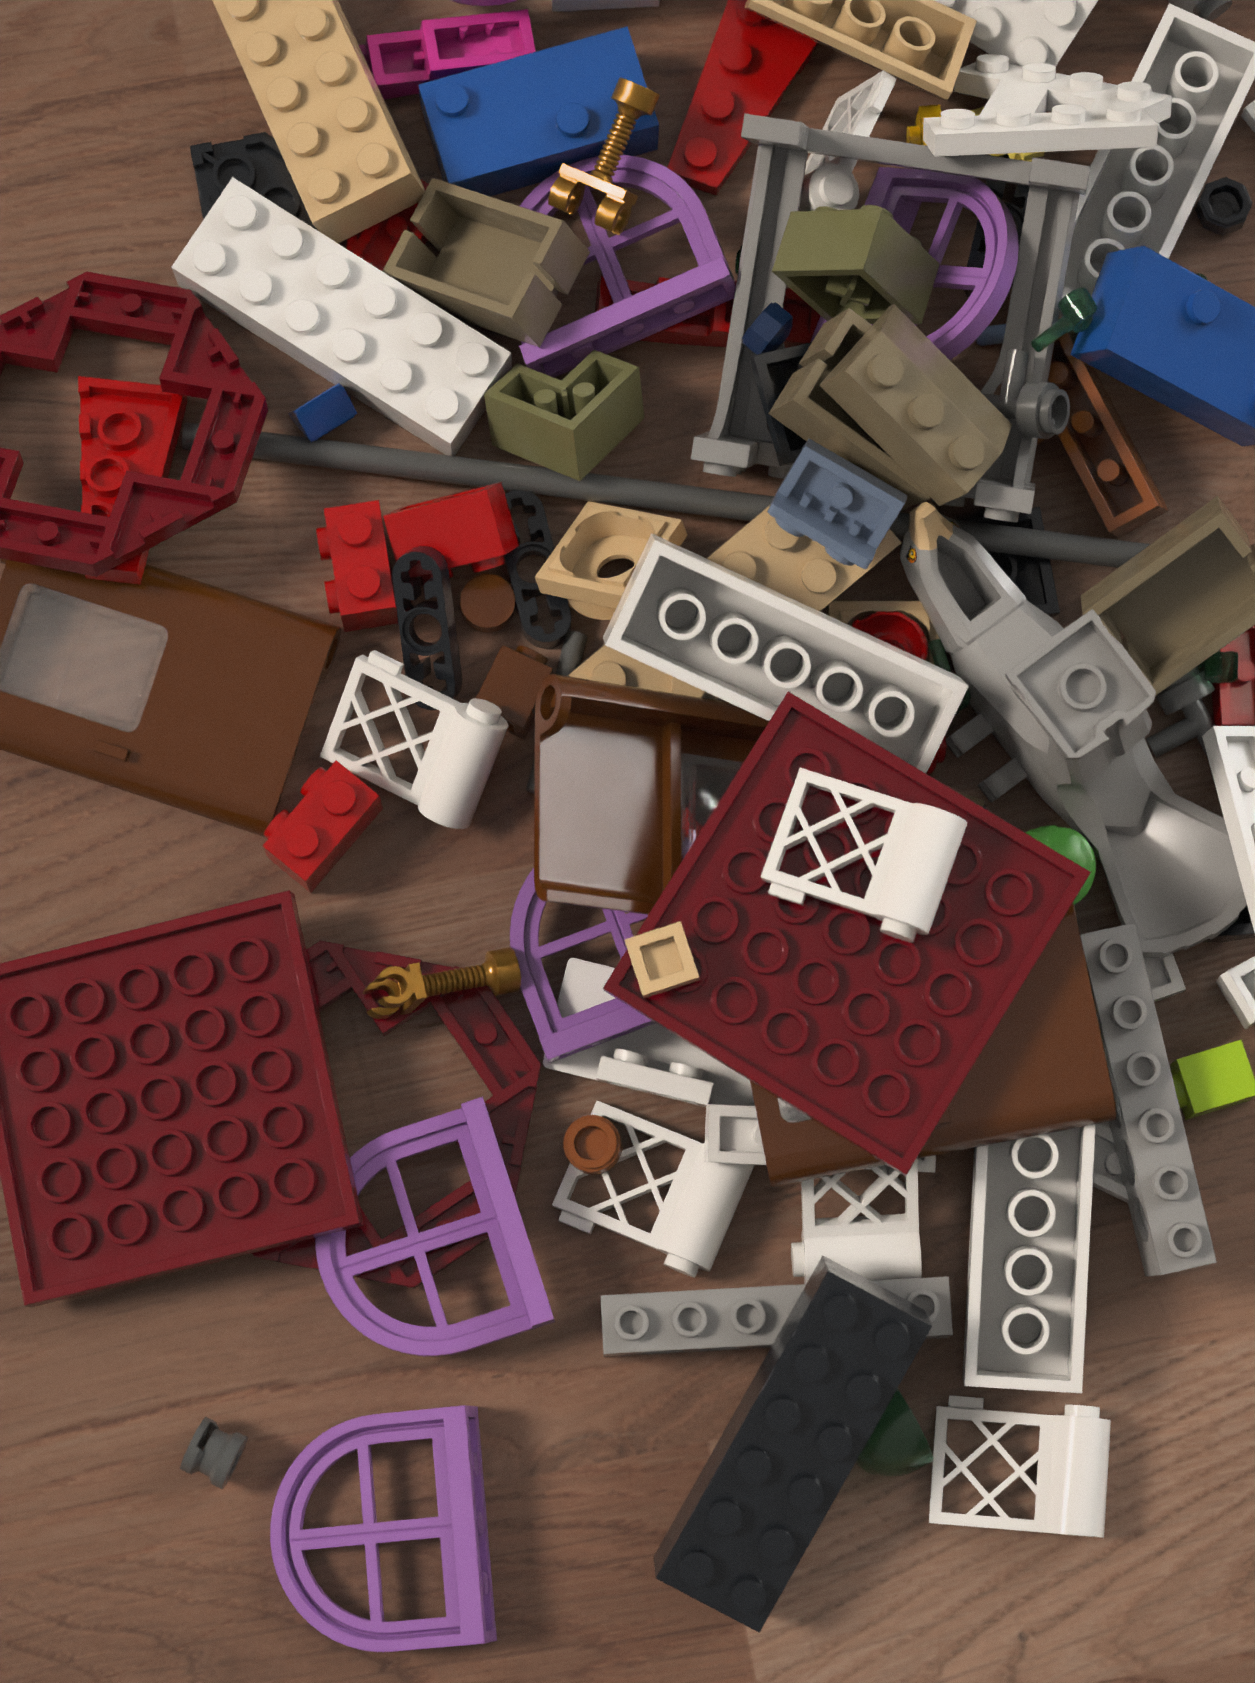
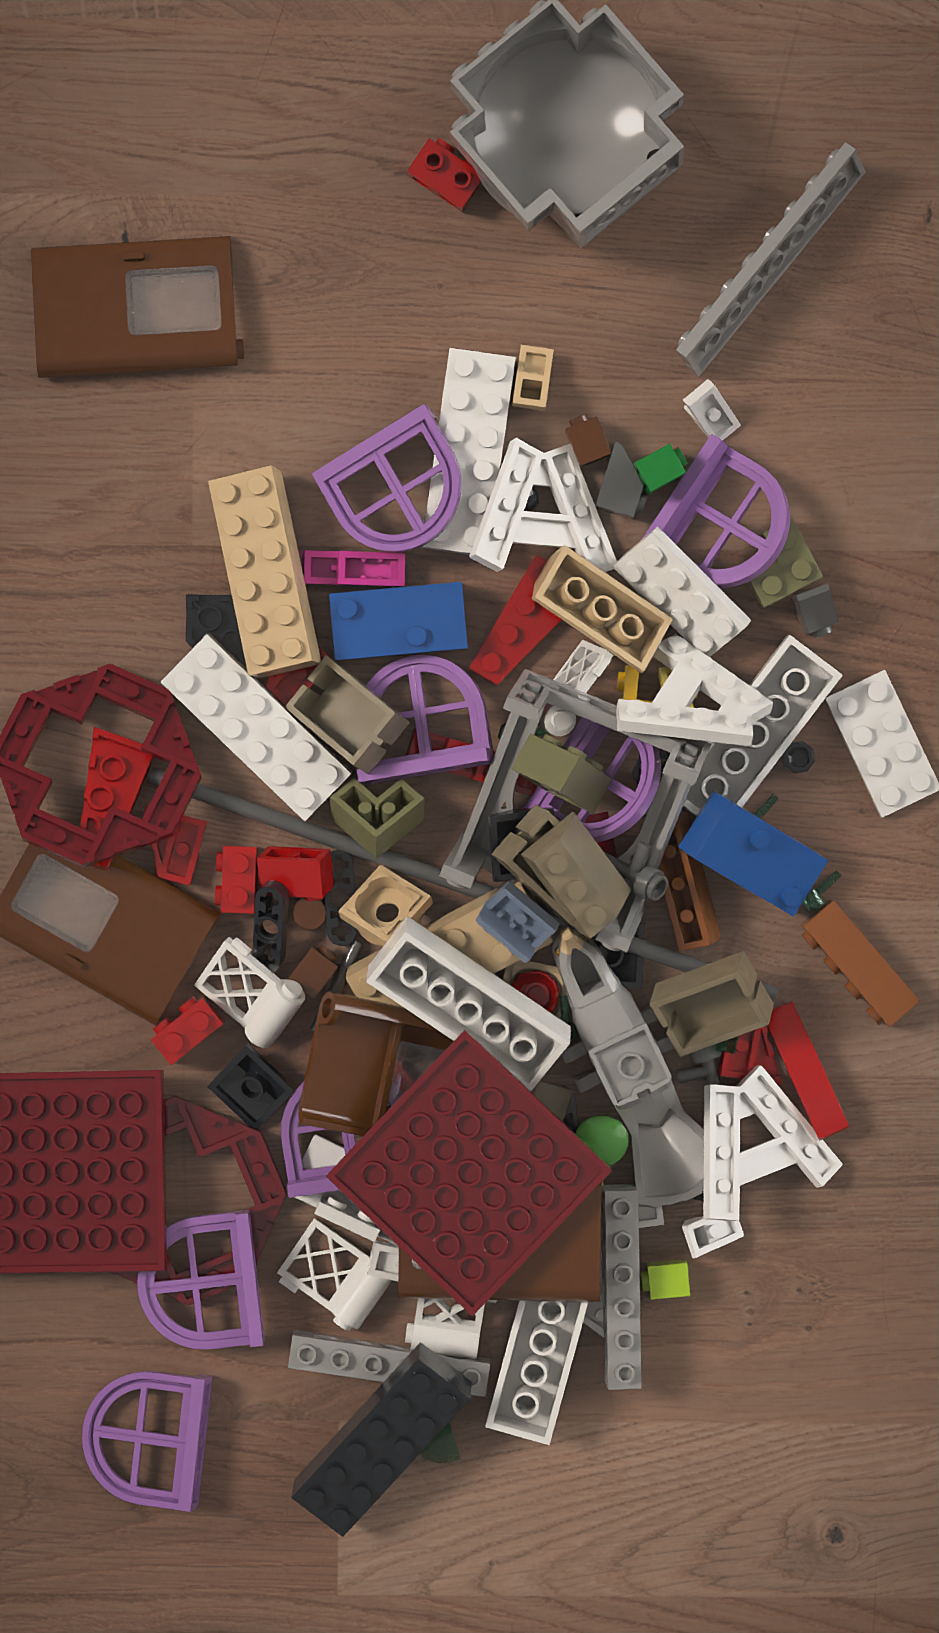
camera: 20 degrees right, 10 degrees up
dark grey wheel [180,1417,248,1489] -> none
blue slope [288,383,358,442] -> none
pearl gold bar [363,947,521,1019] -> none
pearl gold bar [548,77,660,235] -> none
dark orange tile [563,1115,622,1175] -> none
tan plate [624,921,700,998] -> none
dark blue tile [742,302,793,355] -> none
white piece [760,768,968,942] -> none
white piece [929,1395,1111,1538] -> none
clear green hand [1031,287,1097,352] -> none
none -> red wing [144,805,208,886]
none -> black slope [207,1043,297,1130]

